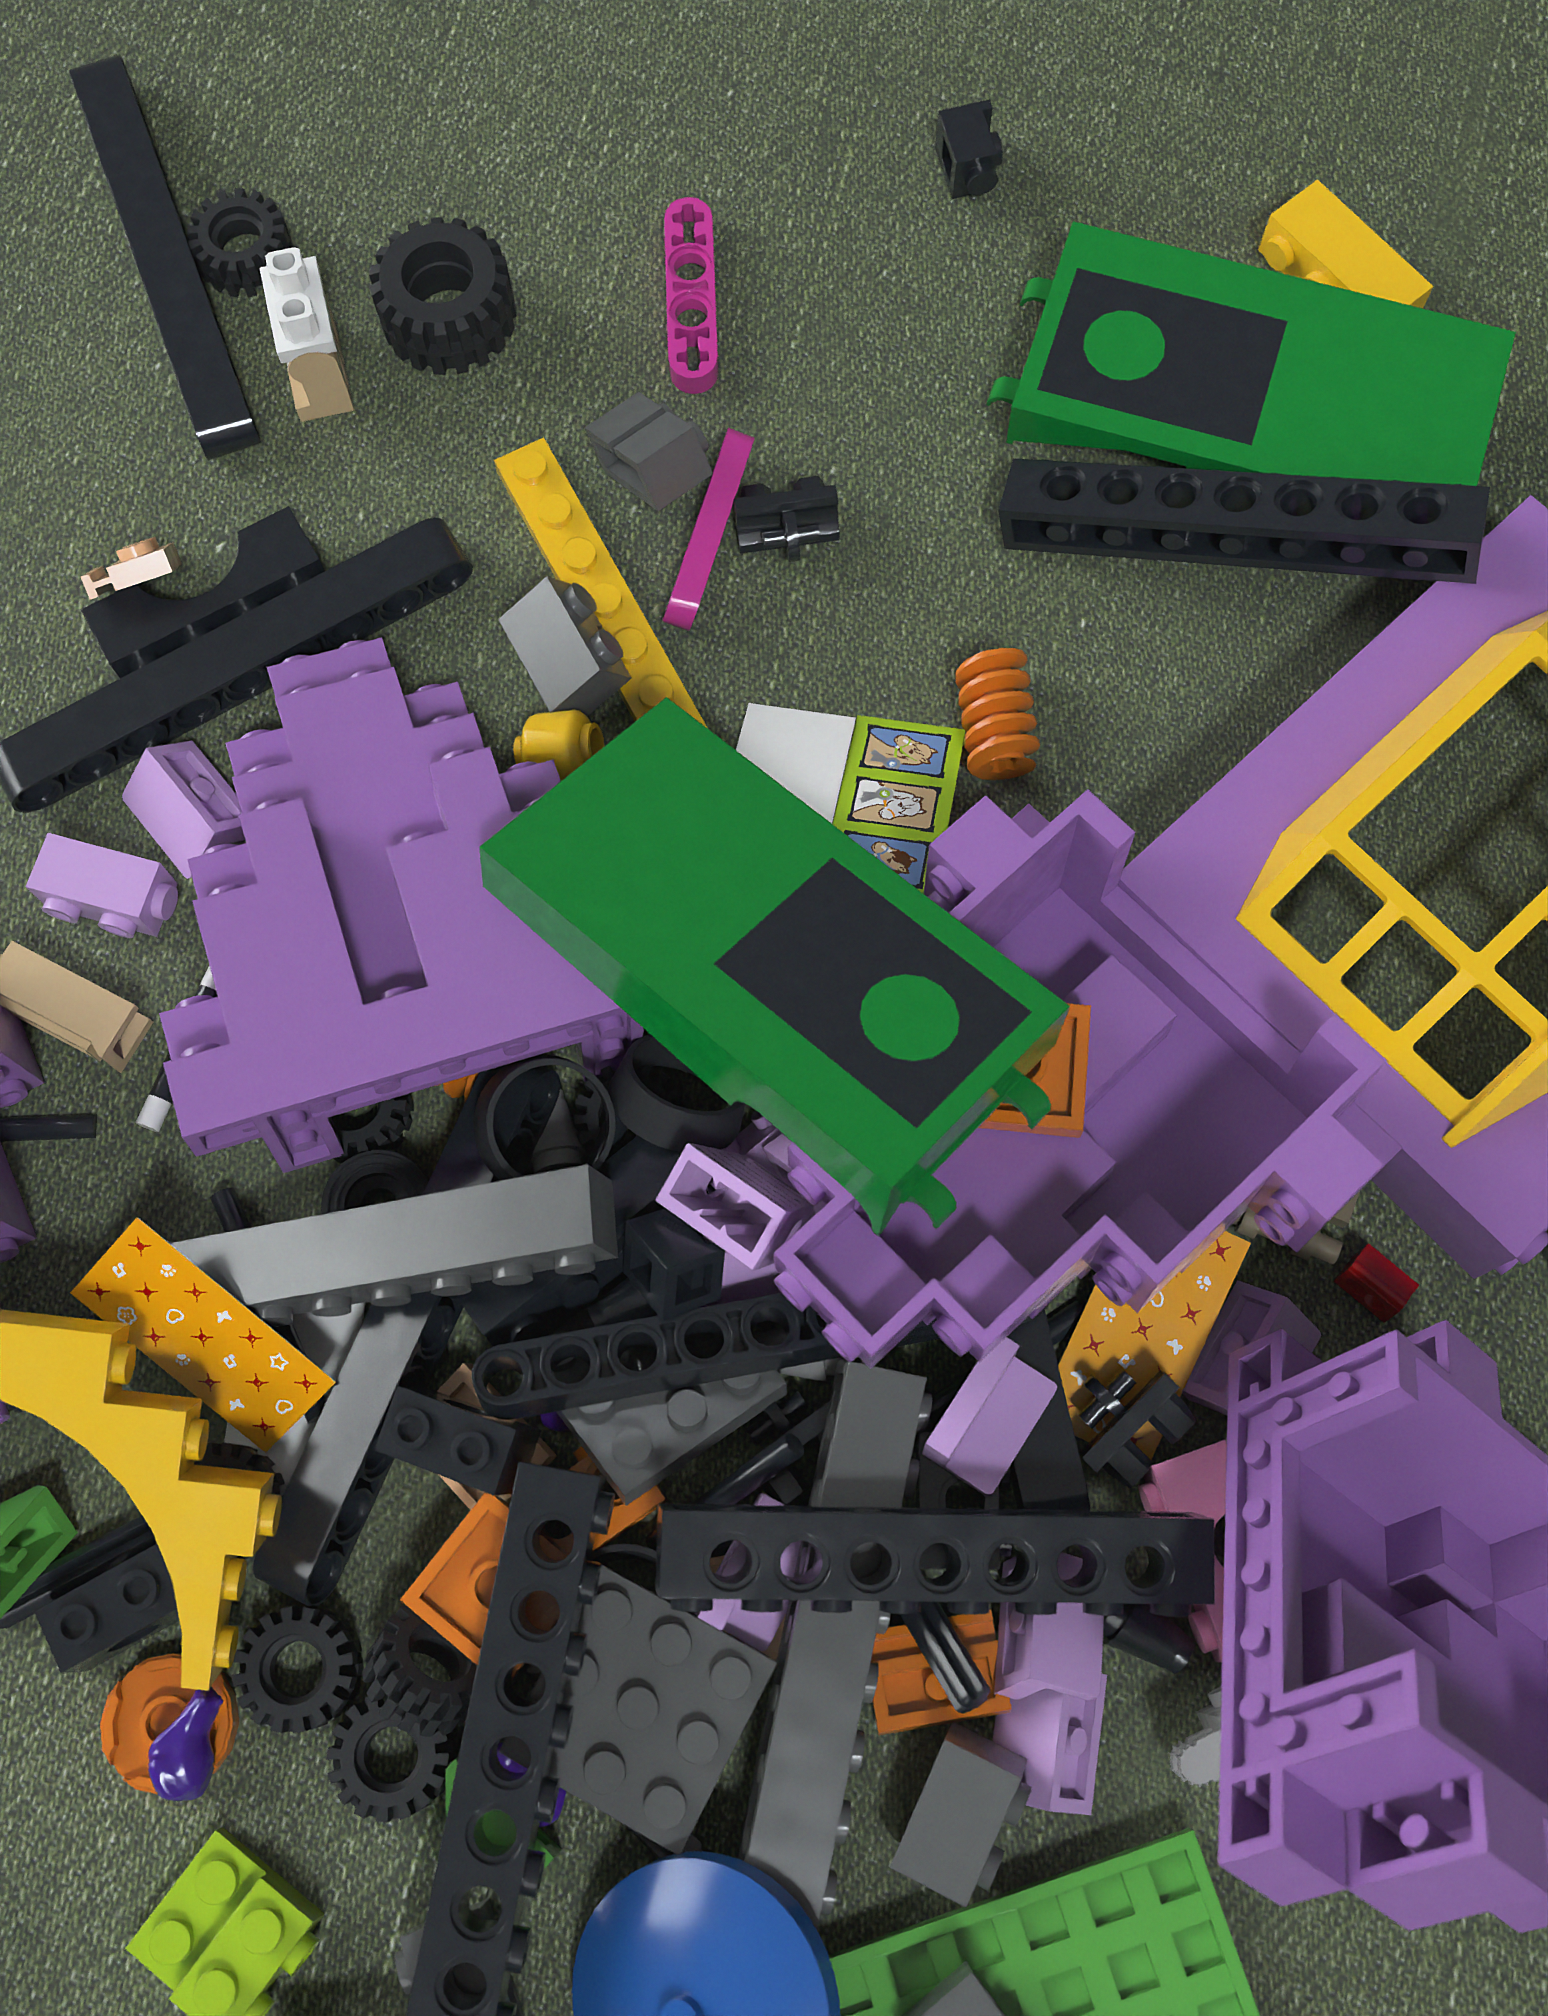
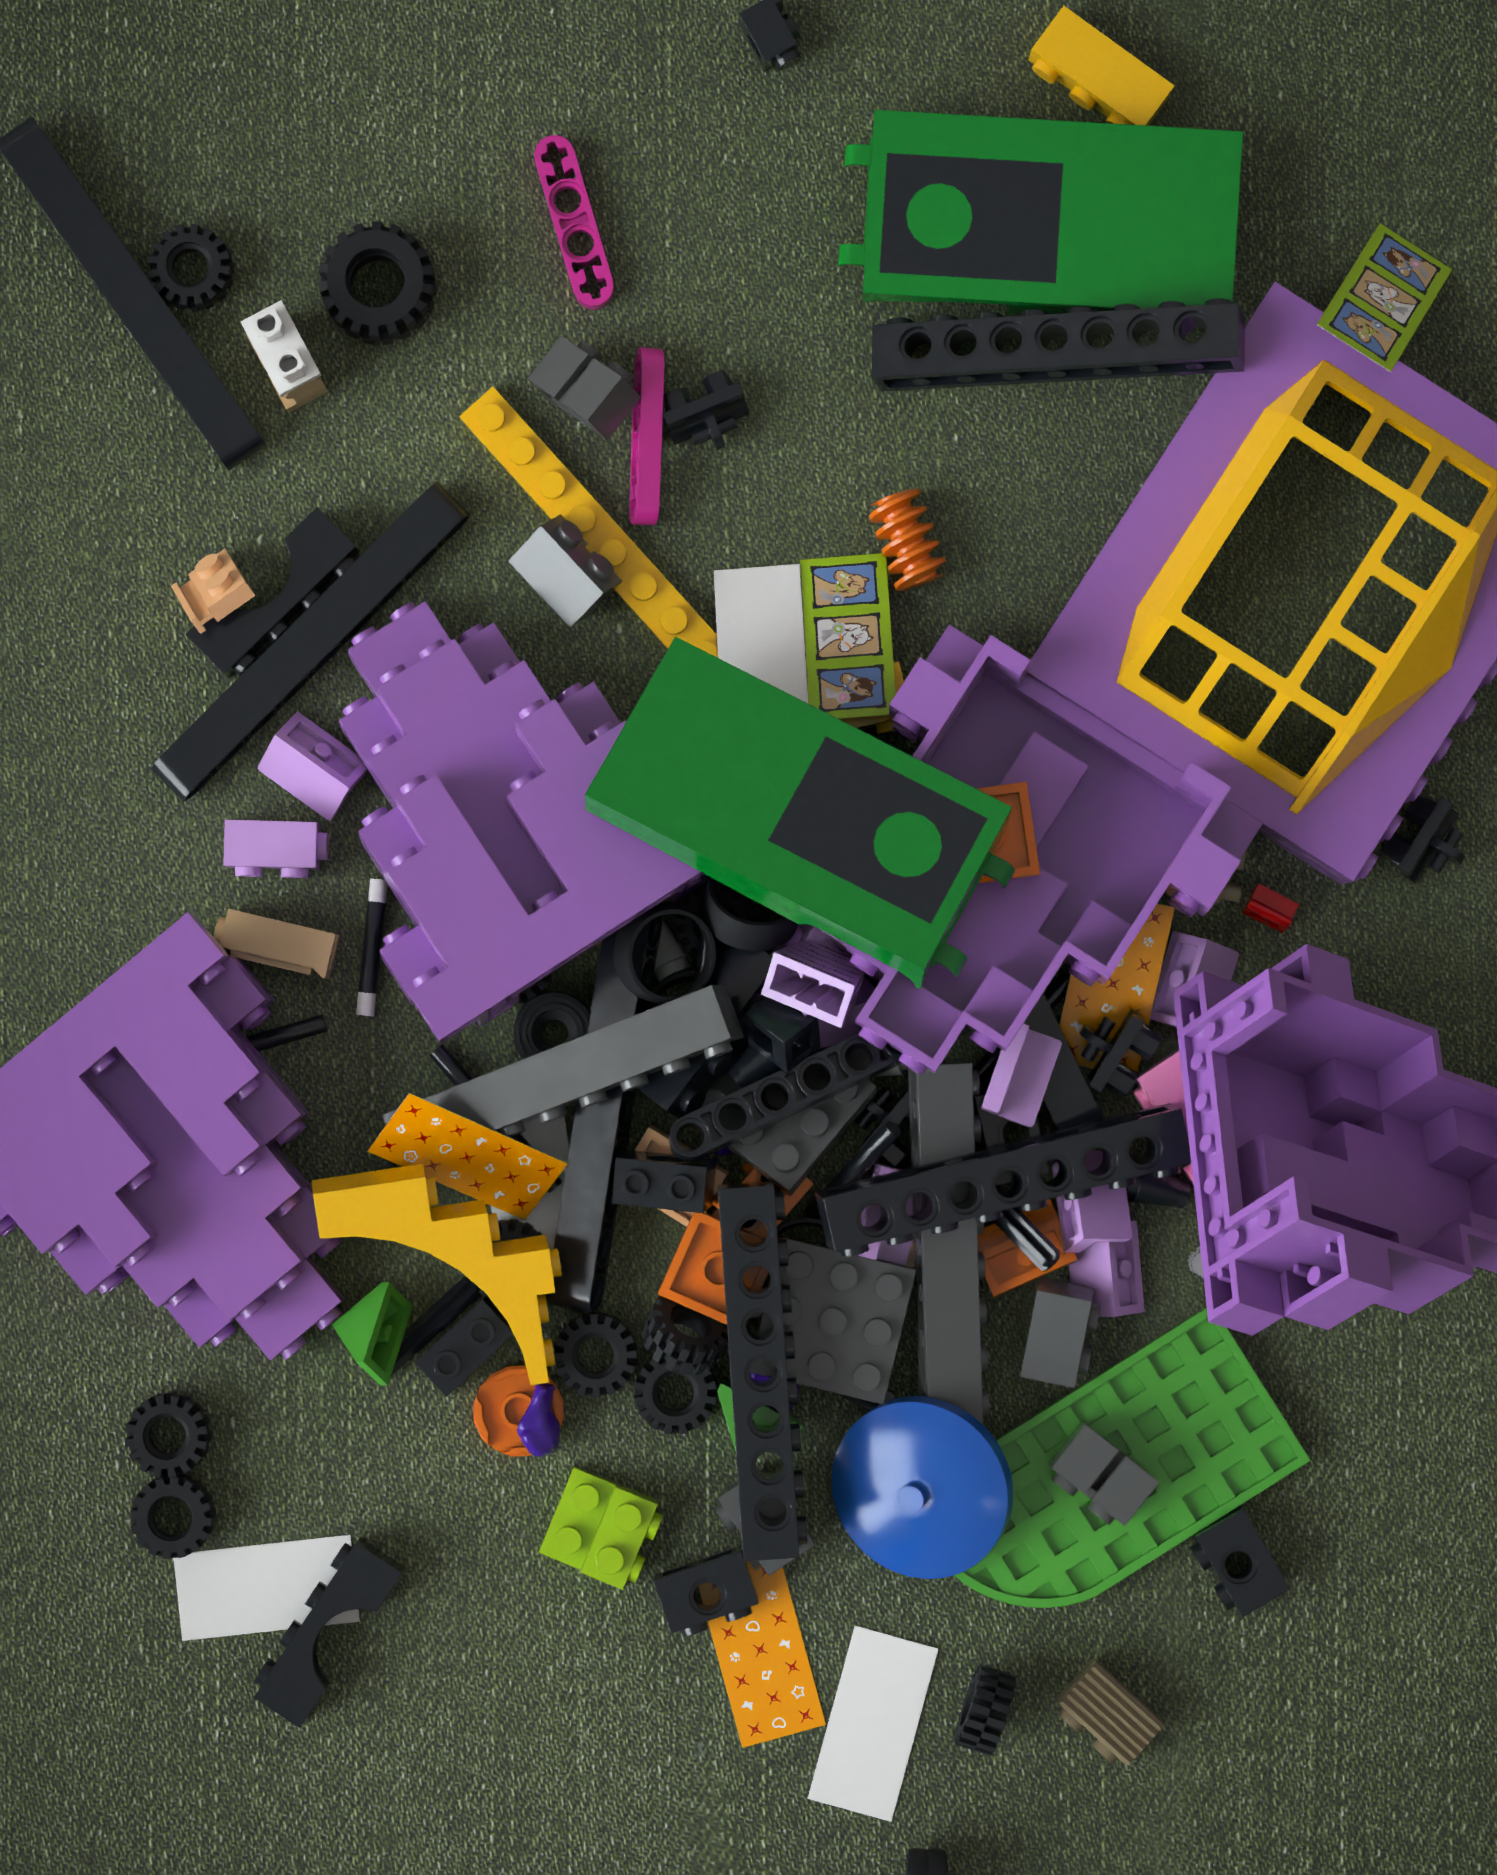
camera: 15 degrees left, 15 degrees up
yellow head [513,709,605,781] -> none

